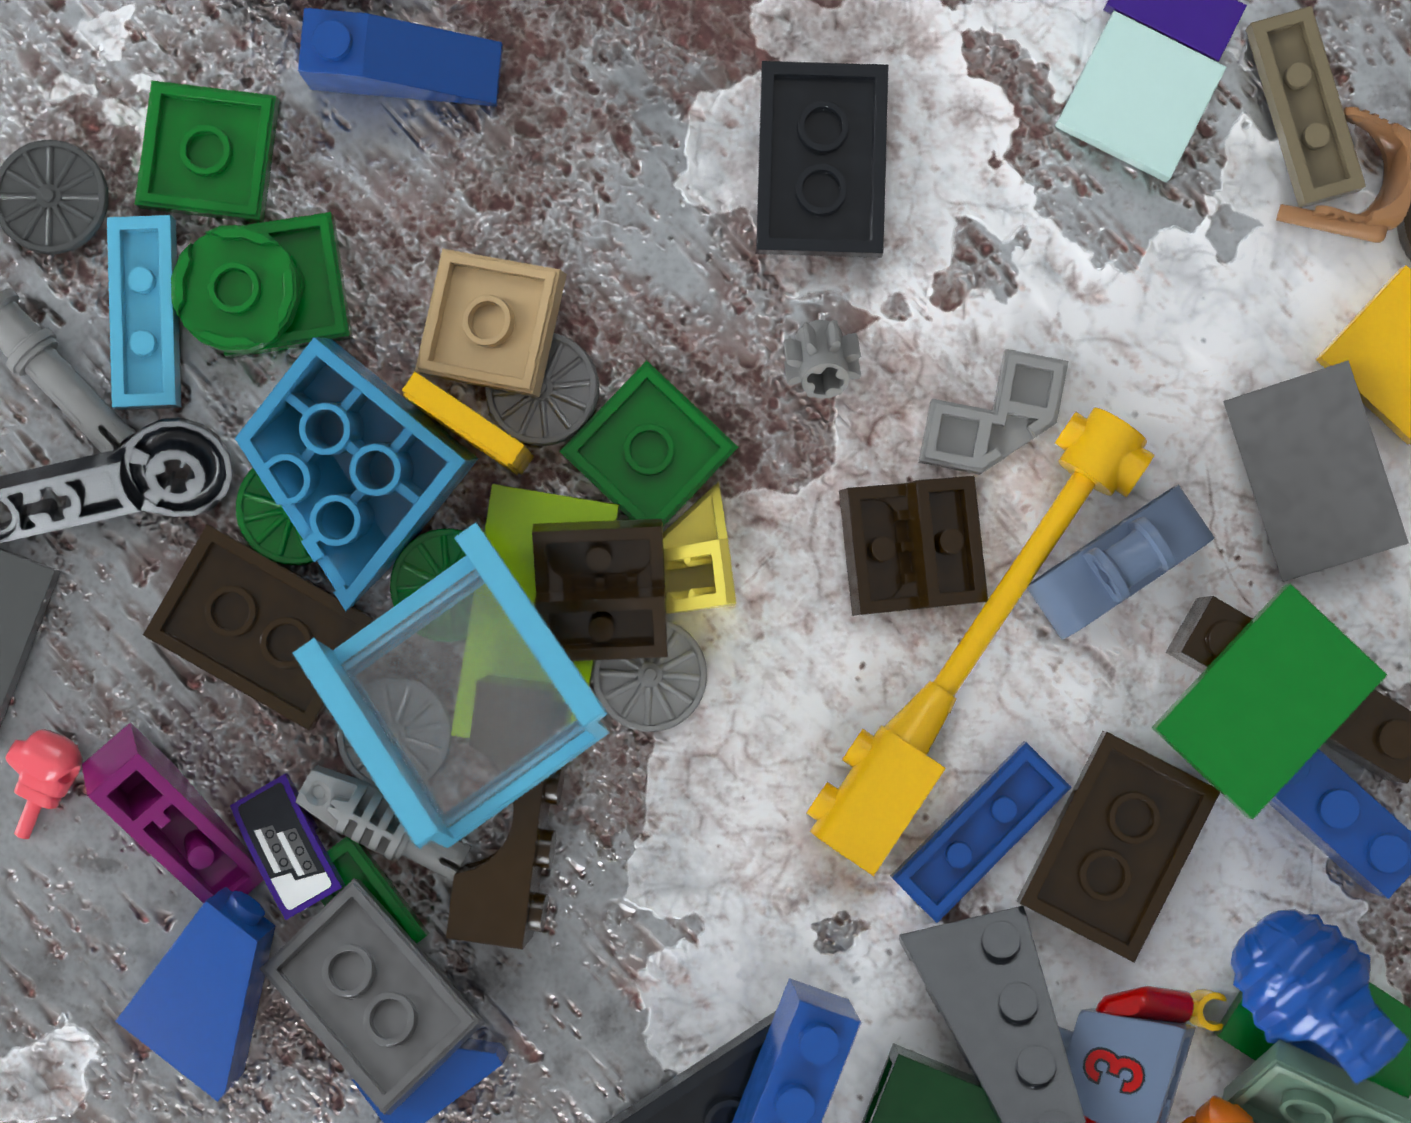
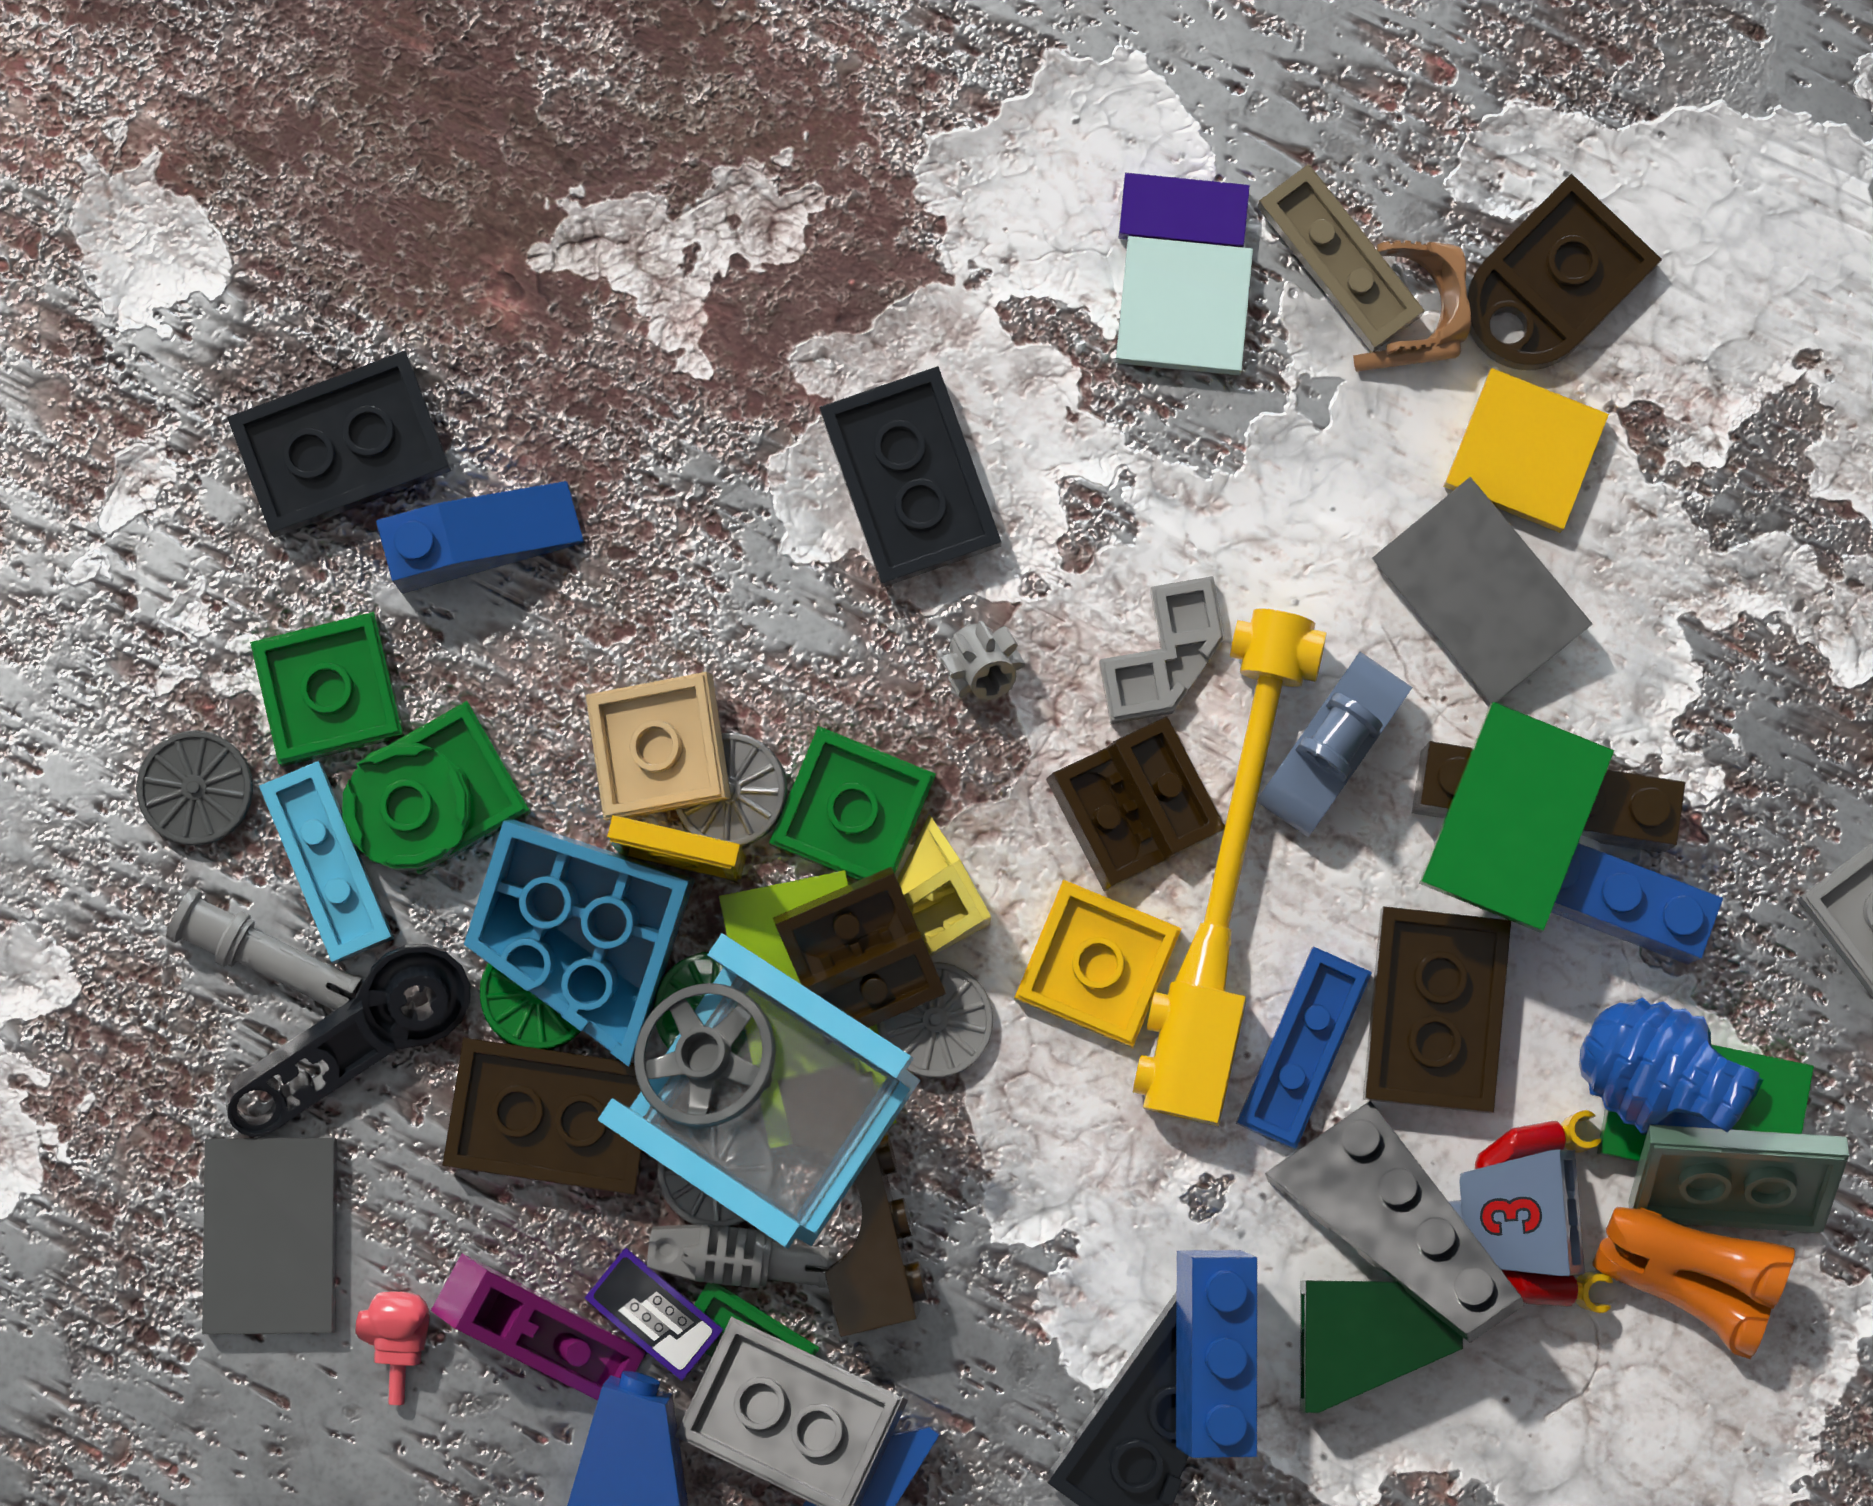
camera: 20 degrees left, 5 degrees down
none -> dark grey wheel [634,983,776,1130]
none -> yellow tile [1014,879,1182,1048]

